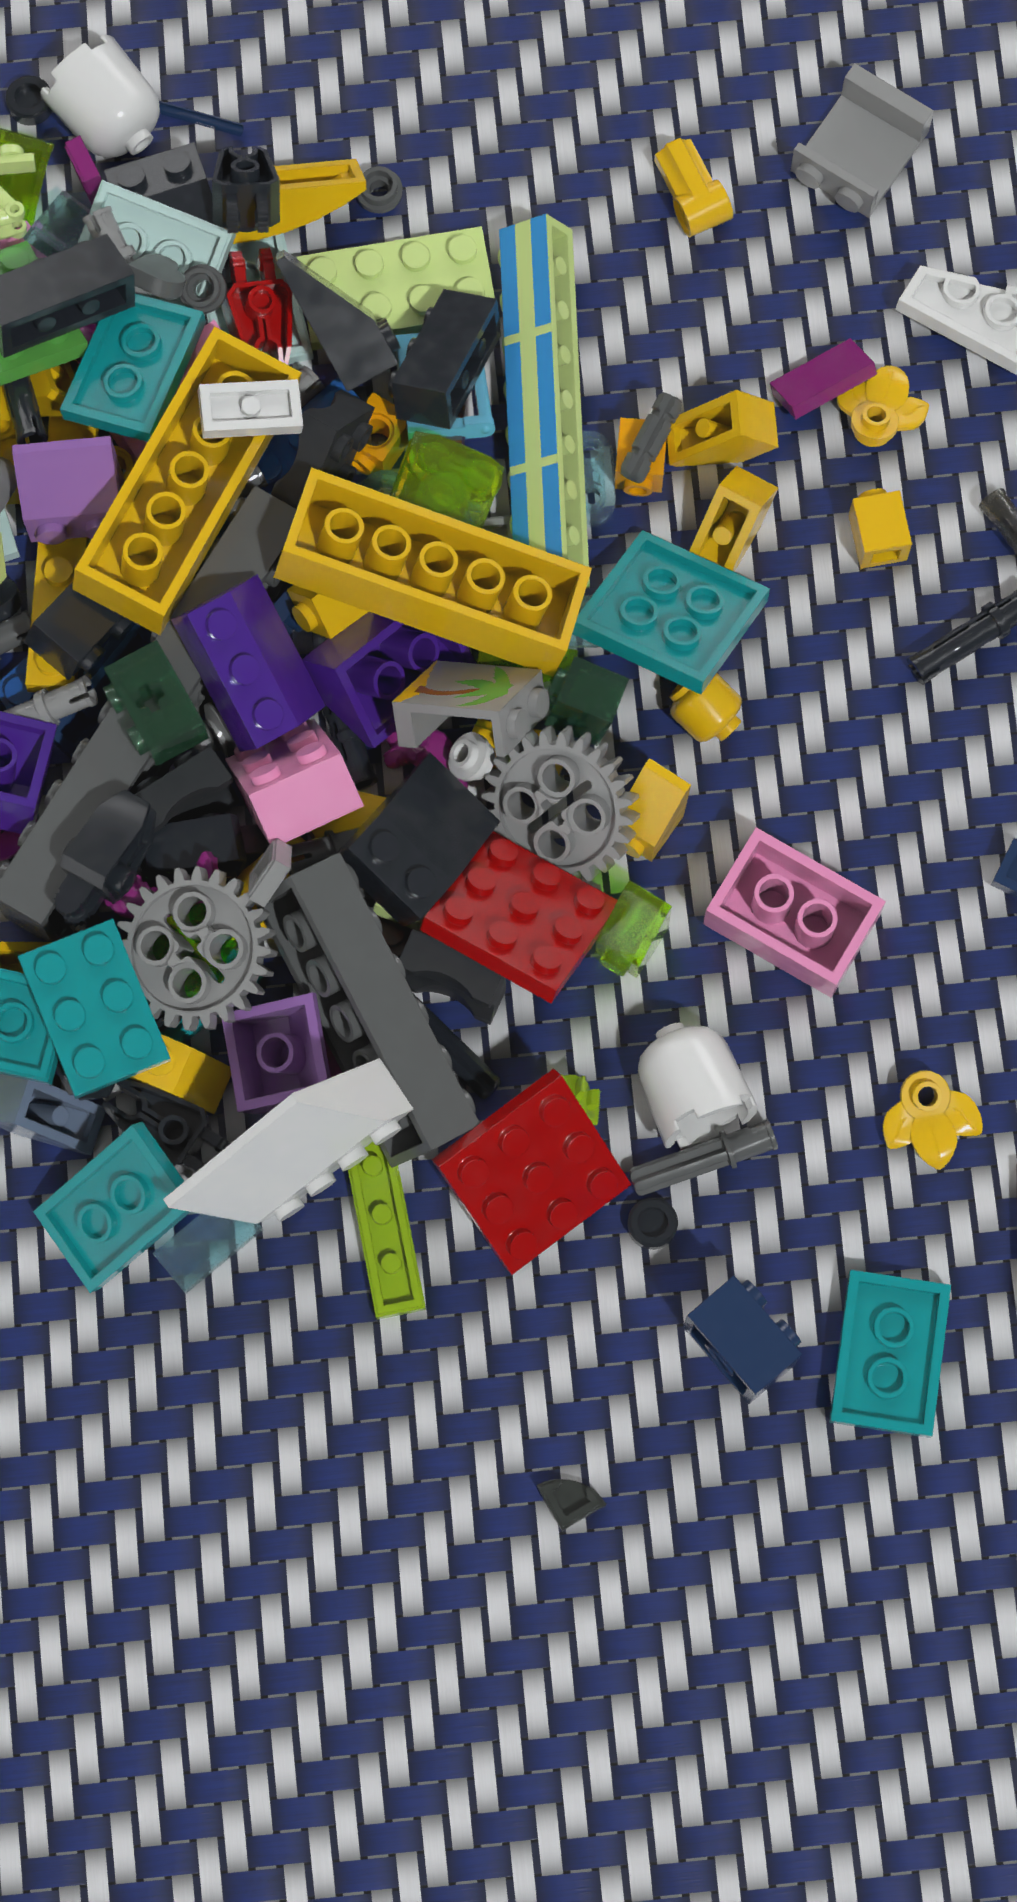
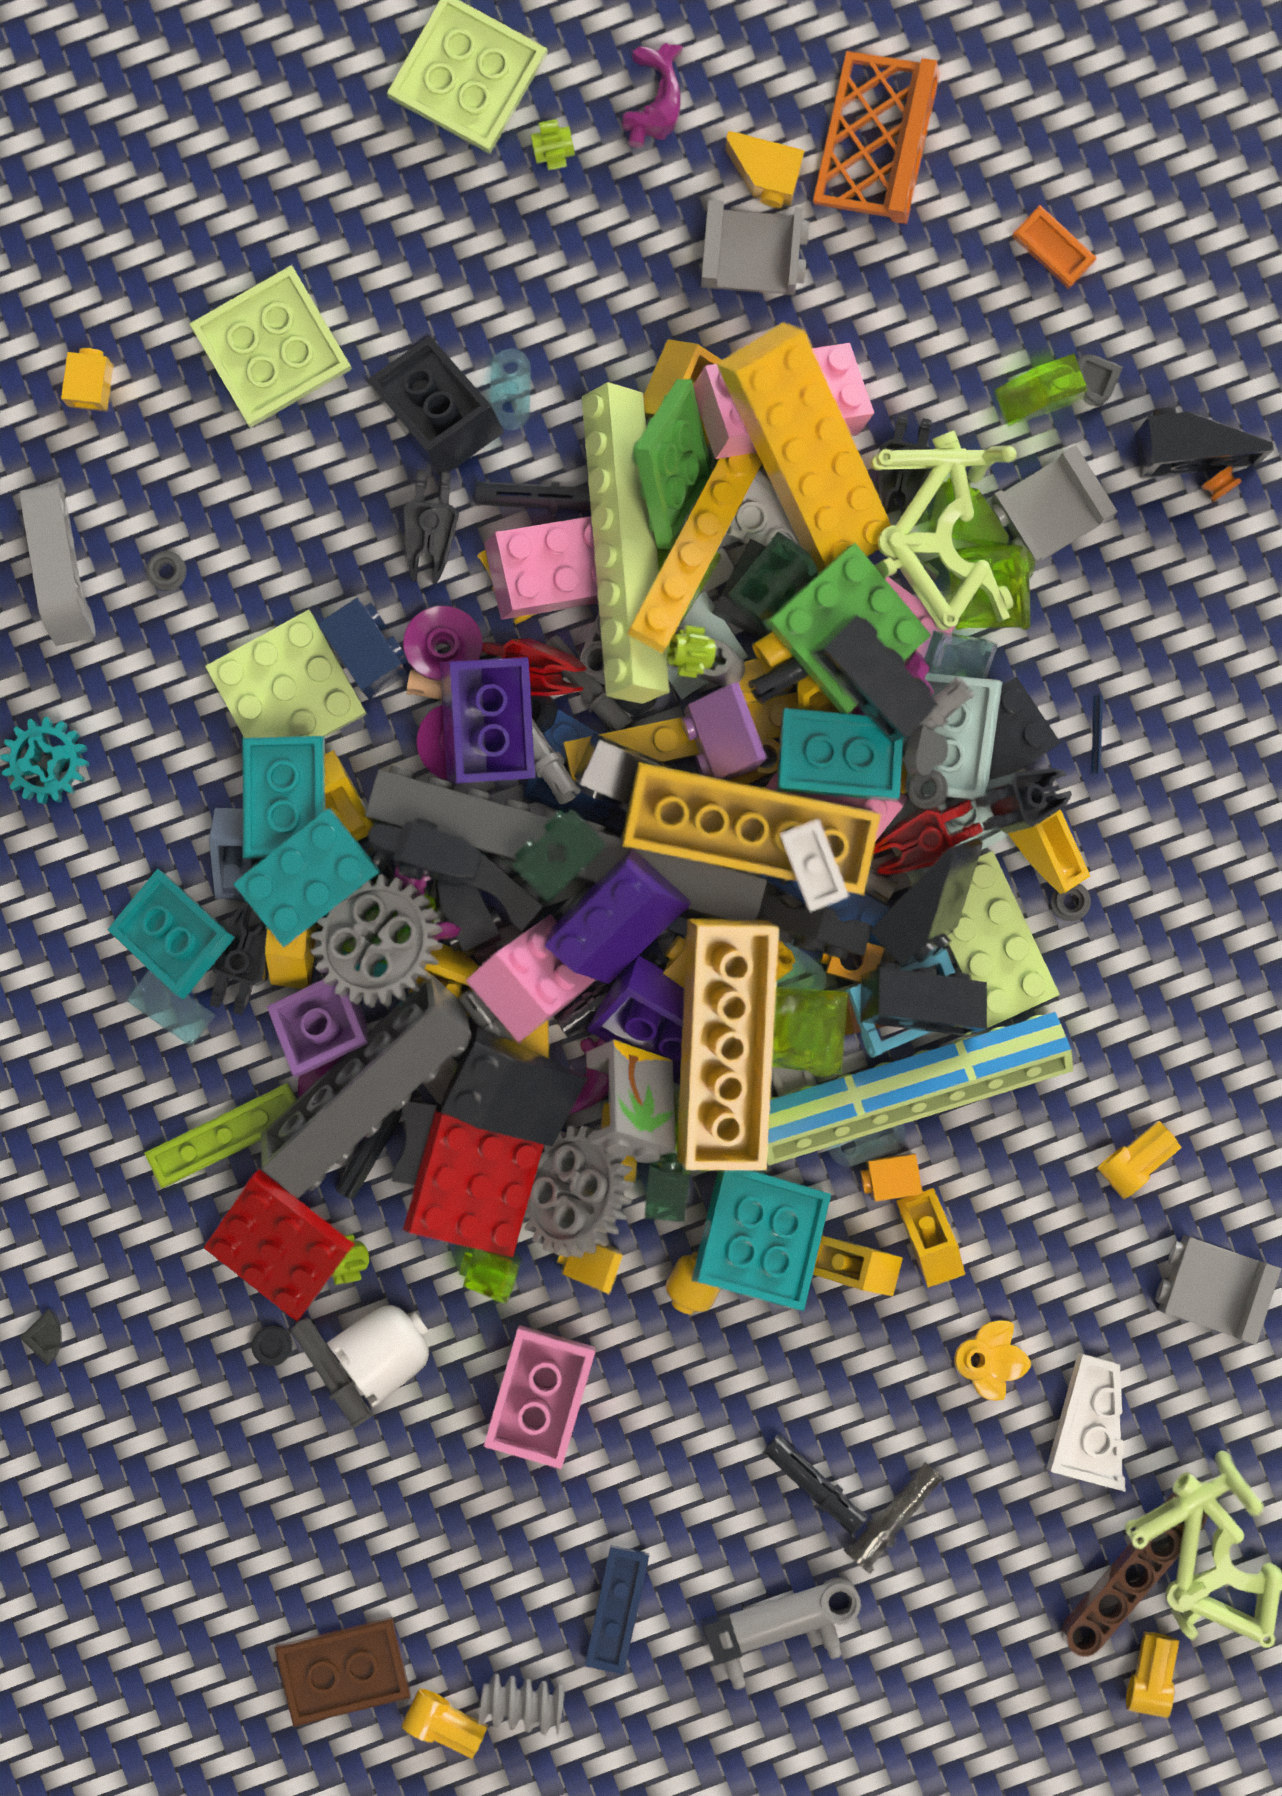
camera: 75 degrees right, 10 degrees up
black tile [5,76,52,126] -> none
white cylinder [40,34,160,158] -> none
magenta tile [64,135,102,205] -> none
white slope [163,1058,413,1224] -> none
light grey tile [248,838,292,907] -> none
white plate [448,732,495,781] -> none
dark grey axle [621,392,682,483] -> none
dark blue brick [683,1275,802,1404] -> none
magenta tile [770,338,877,419] -> none
teal plate [829,1270,951,1438] -> none
yellow brick [848,488,912,569] -> none
yellow plate [882,1070,983,1170] -> none

